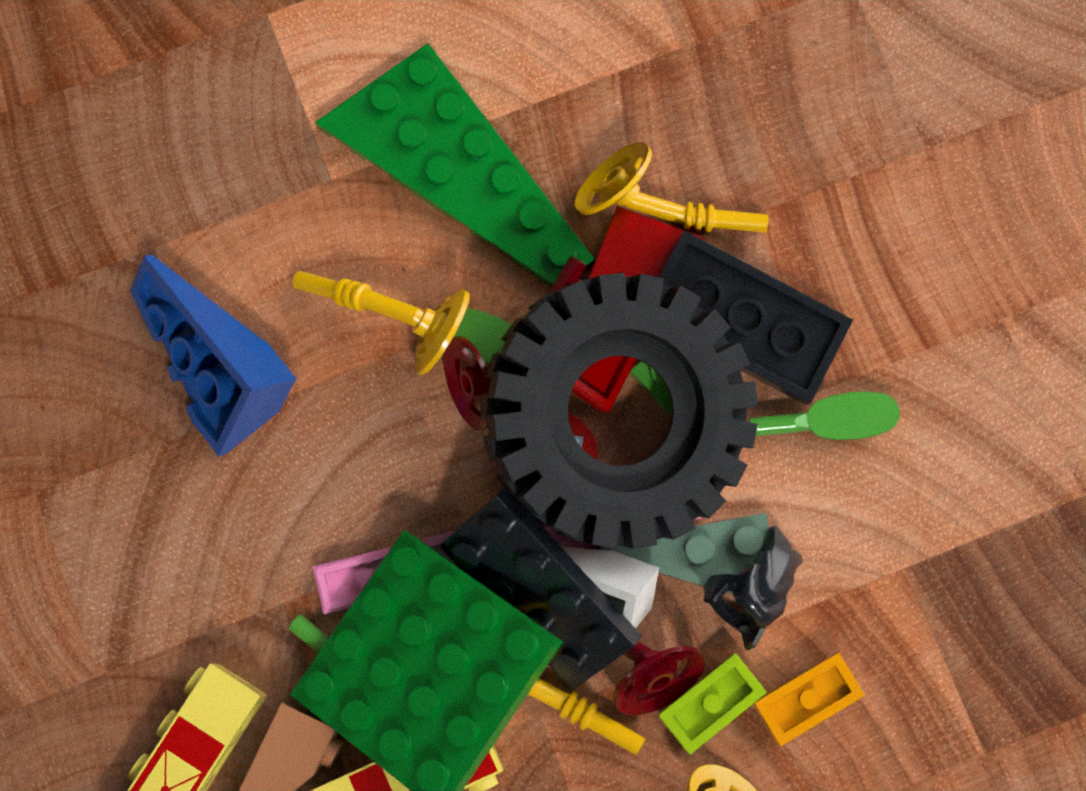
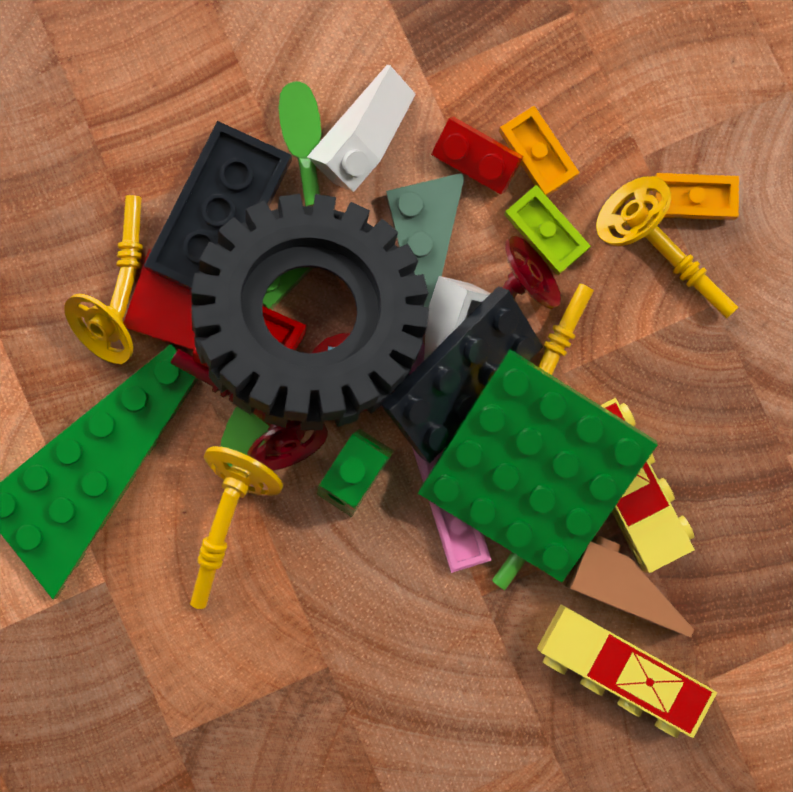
camera: 90 degrees left, 5 degrees up
blue wedge [130,255,297,456] -> none
black hair [703,526,803,651] -> none
none -> white slope [307,65,416,192]
none -> green torso [317,429,395,517]
none -> red plate [431,116,524,195]

